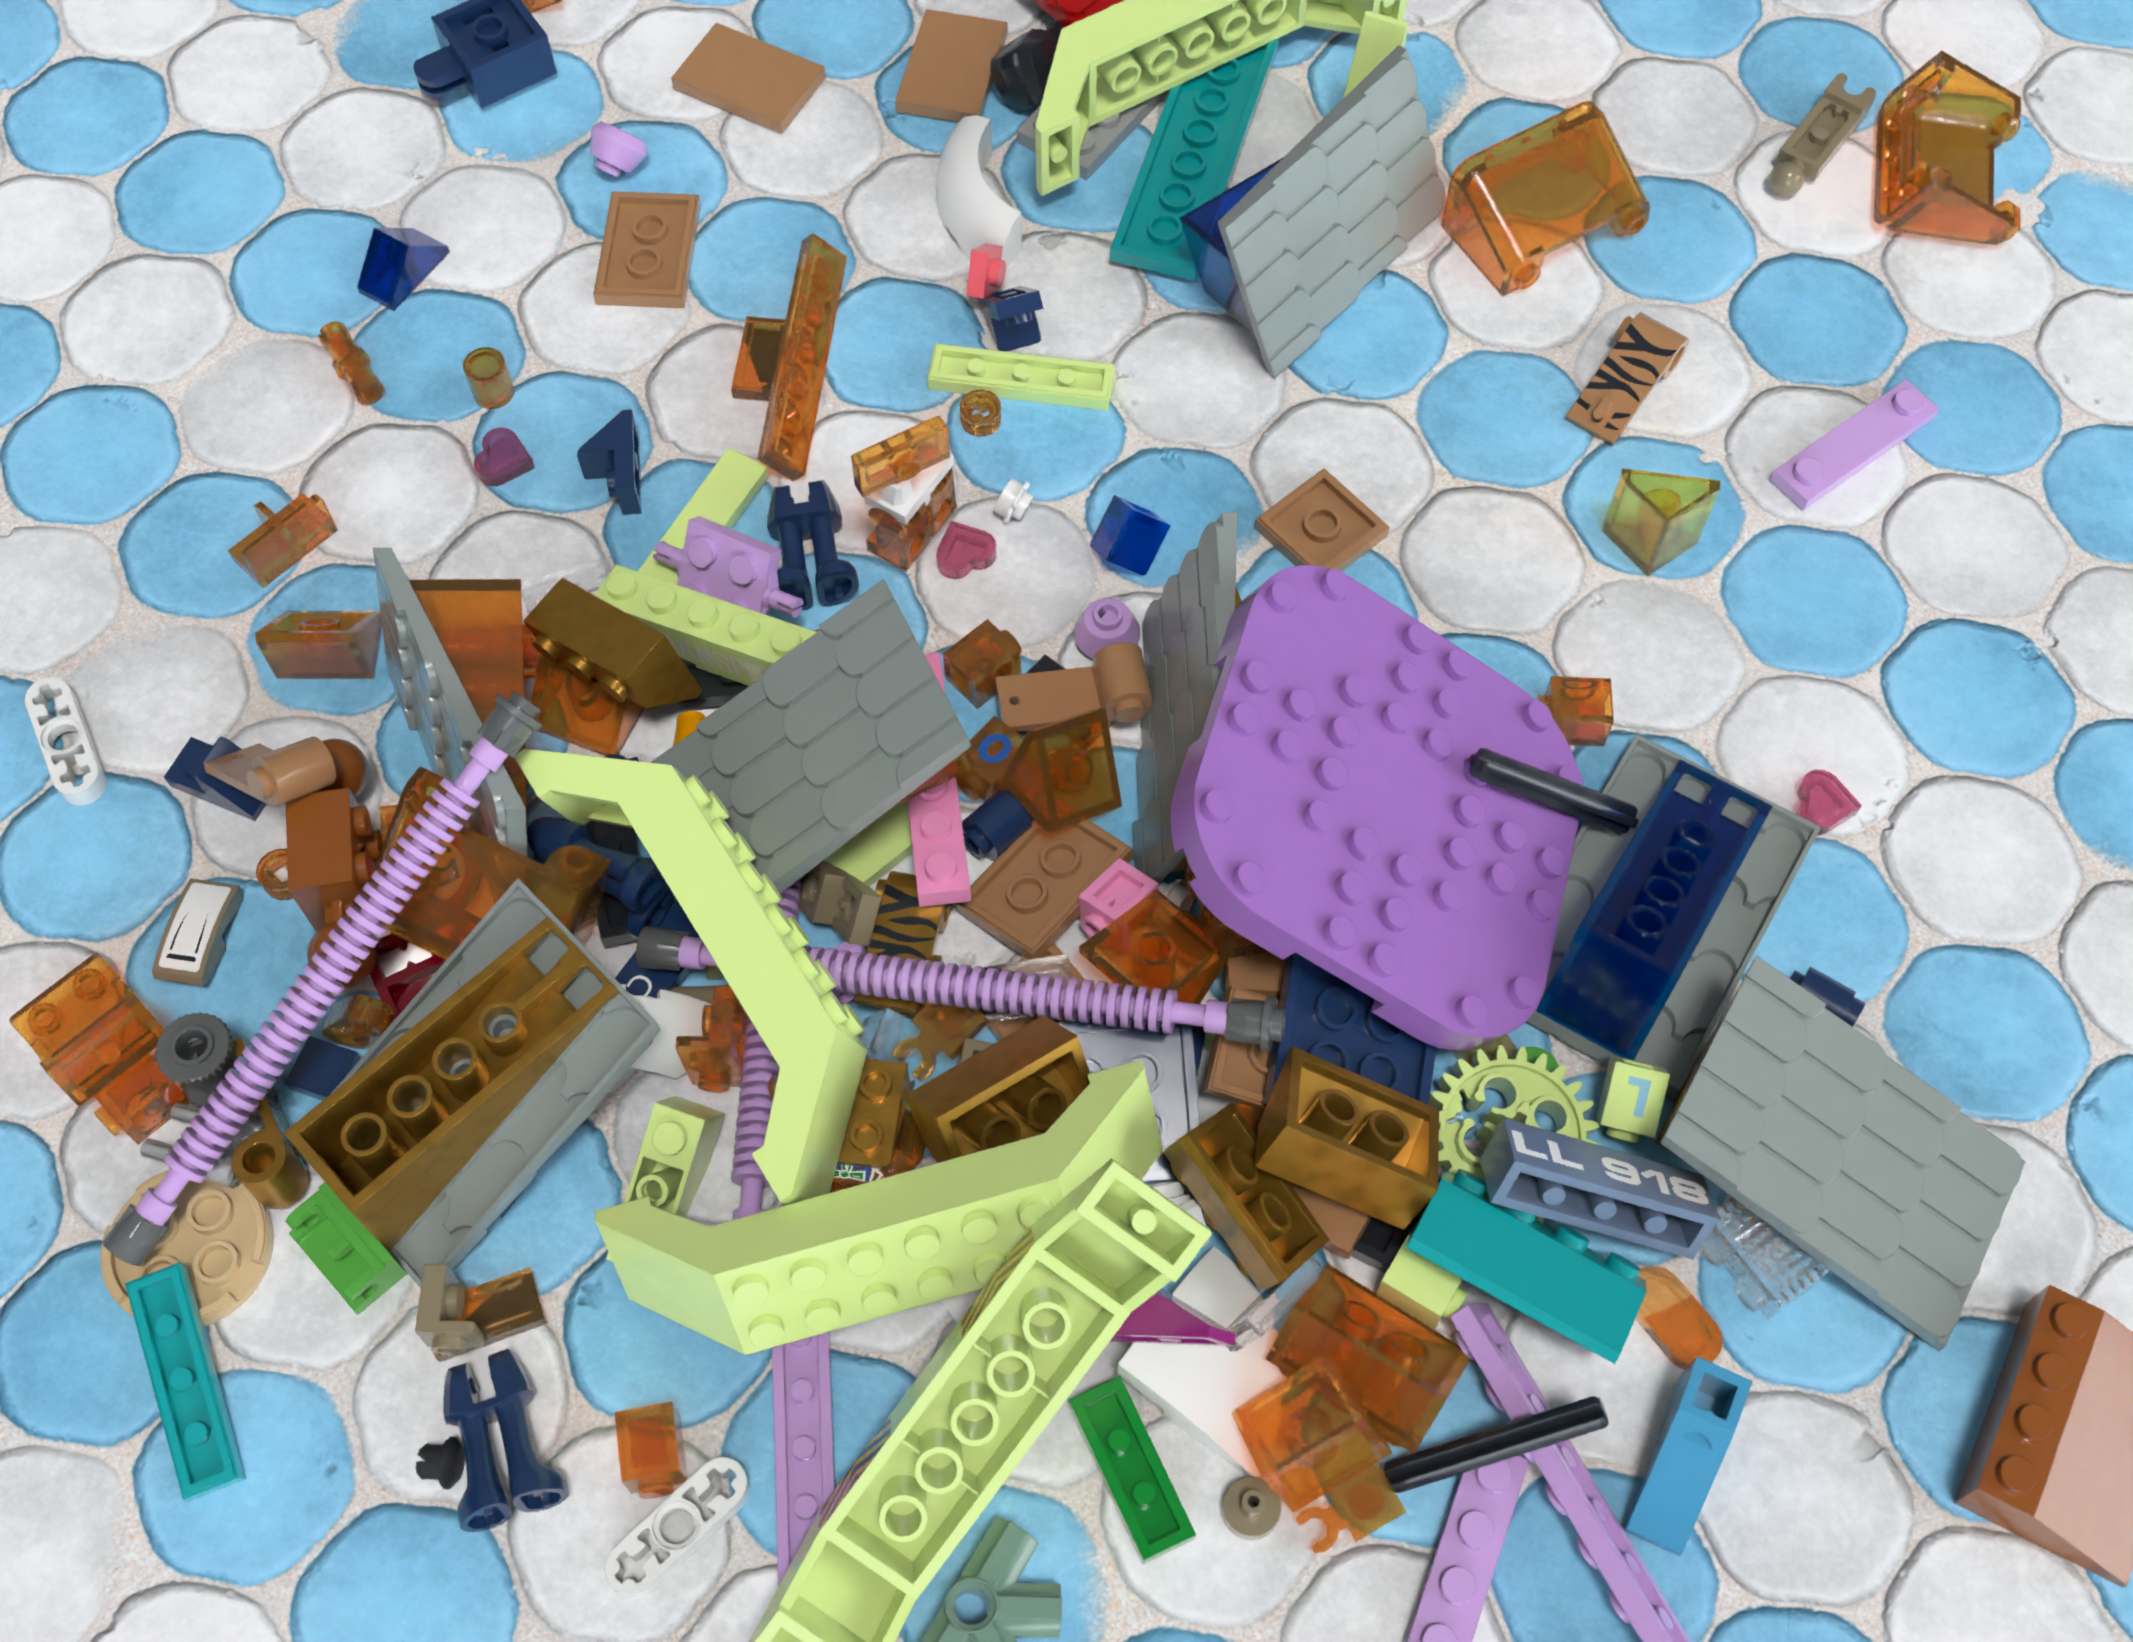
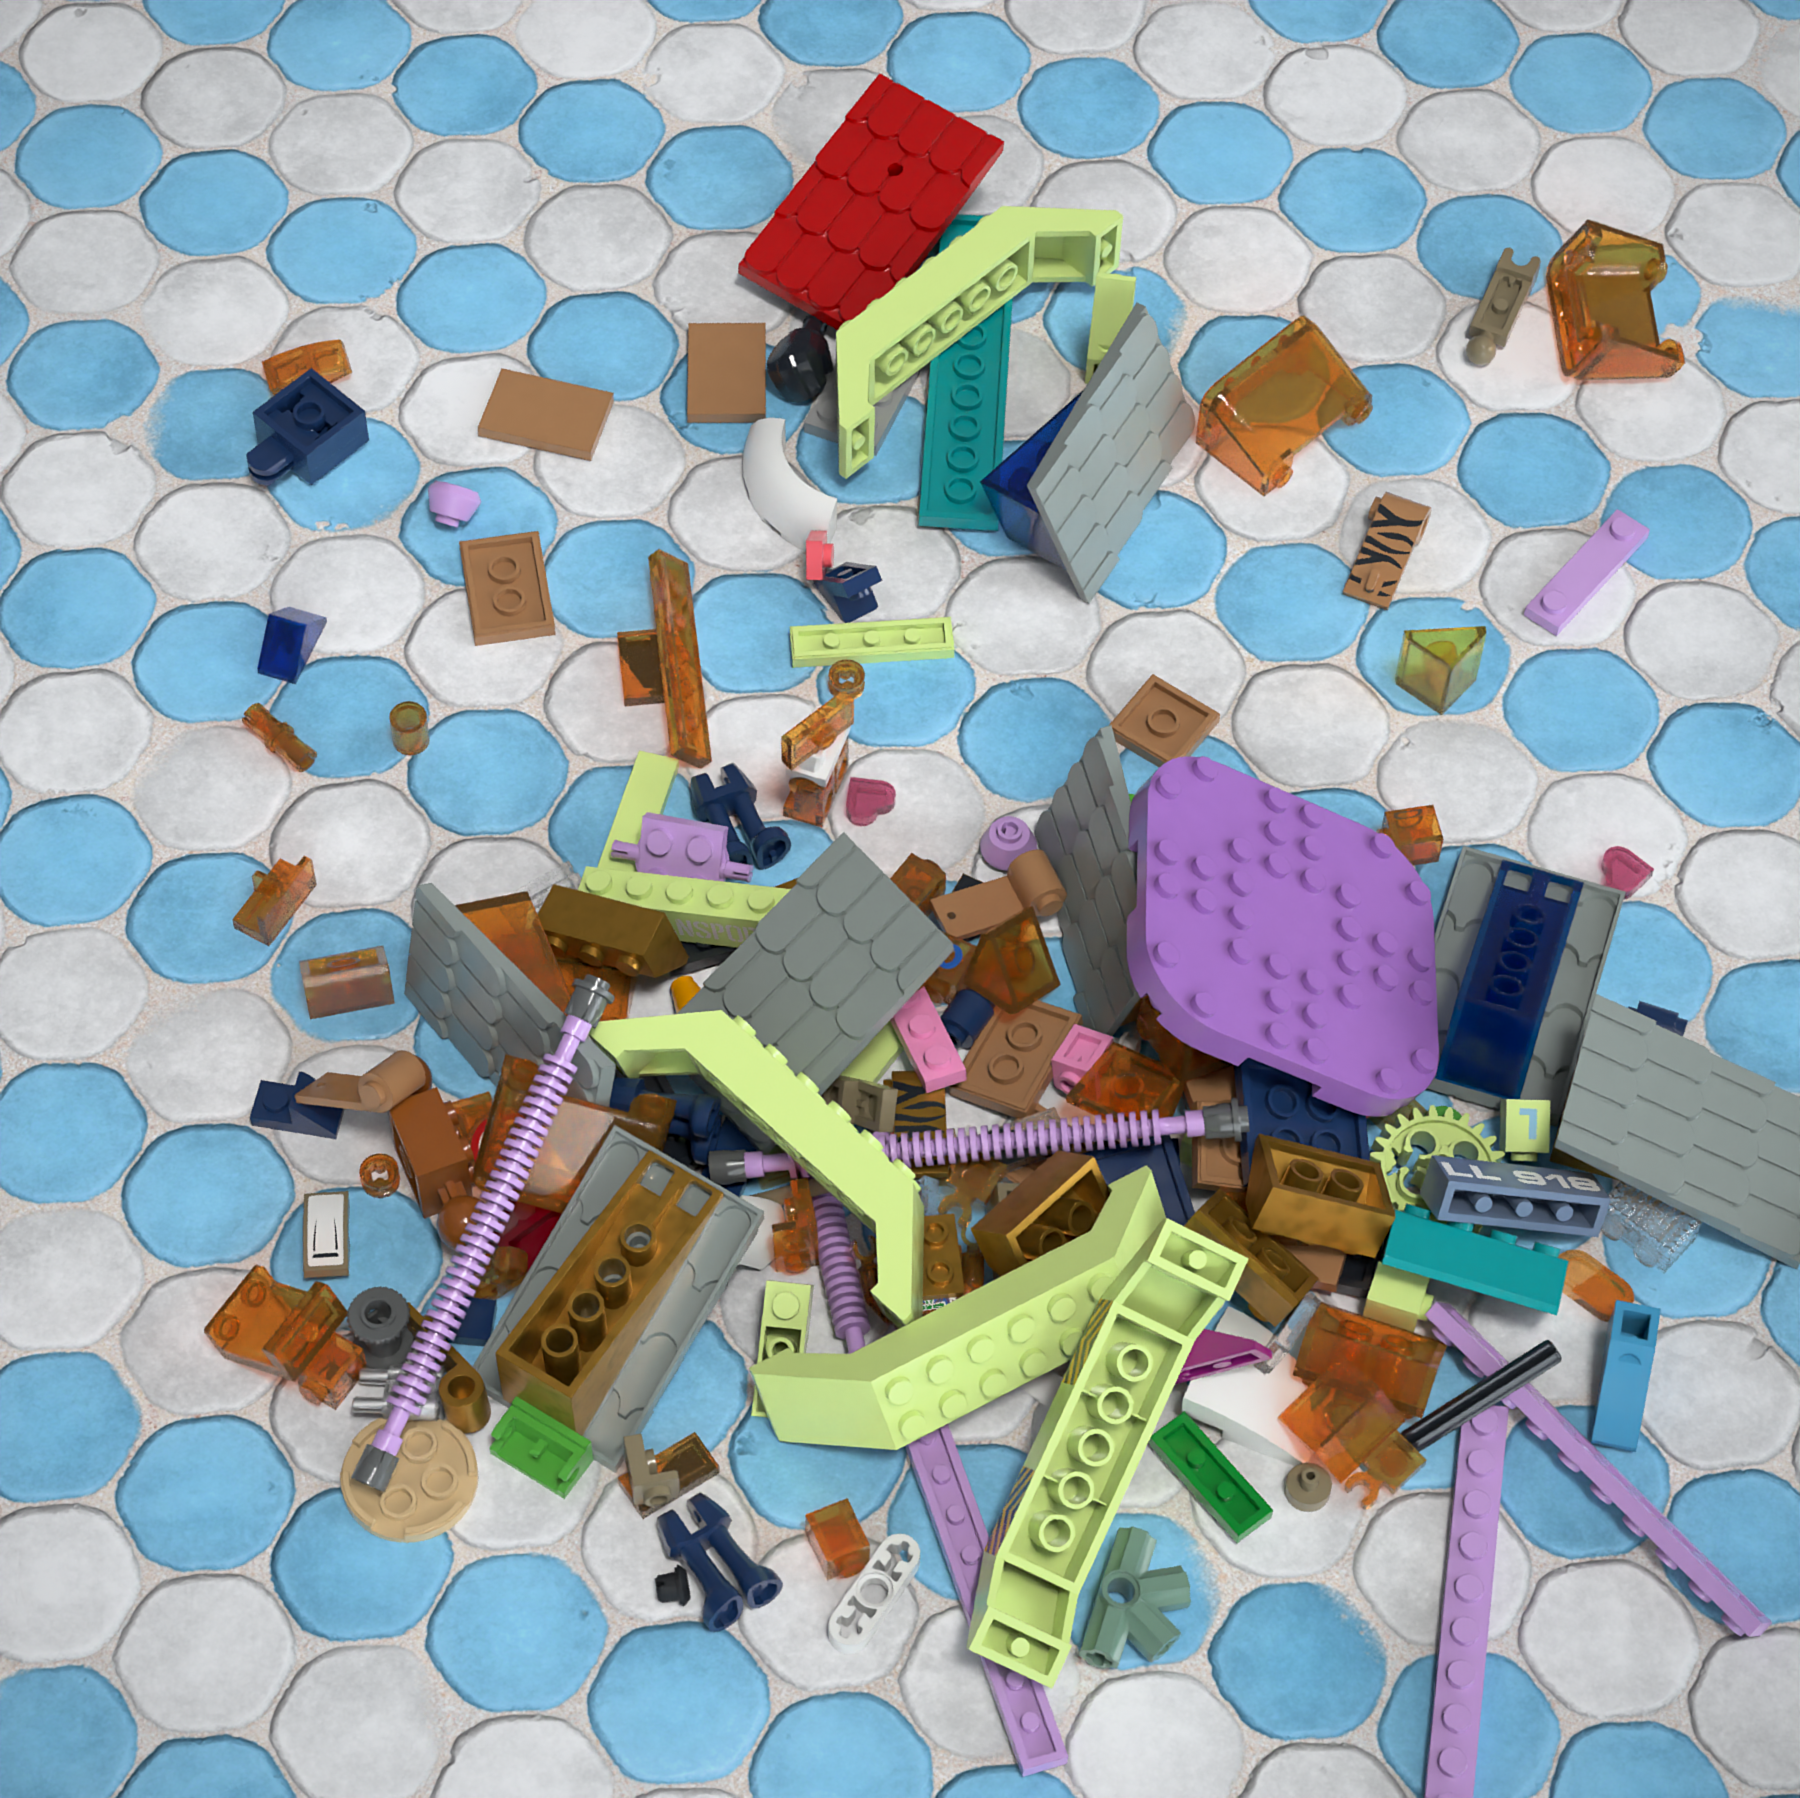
camera: 15 degrees left, 5 degrees down
white beam [24,677,107,806] -> none
teal tile [125,1262,246,1501] -> none
clear pink tile [474,428,535,486] -> none
dark blue slope [577,409,642,515] -> none
white plate [993,478,1034,522] -> none
clear blue panel [1090,495,1171,575] -> none
black axle [1468,748,1639,833] -> none

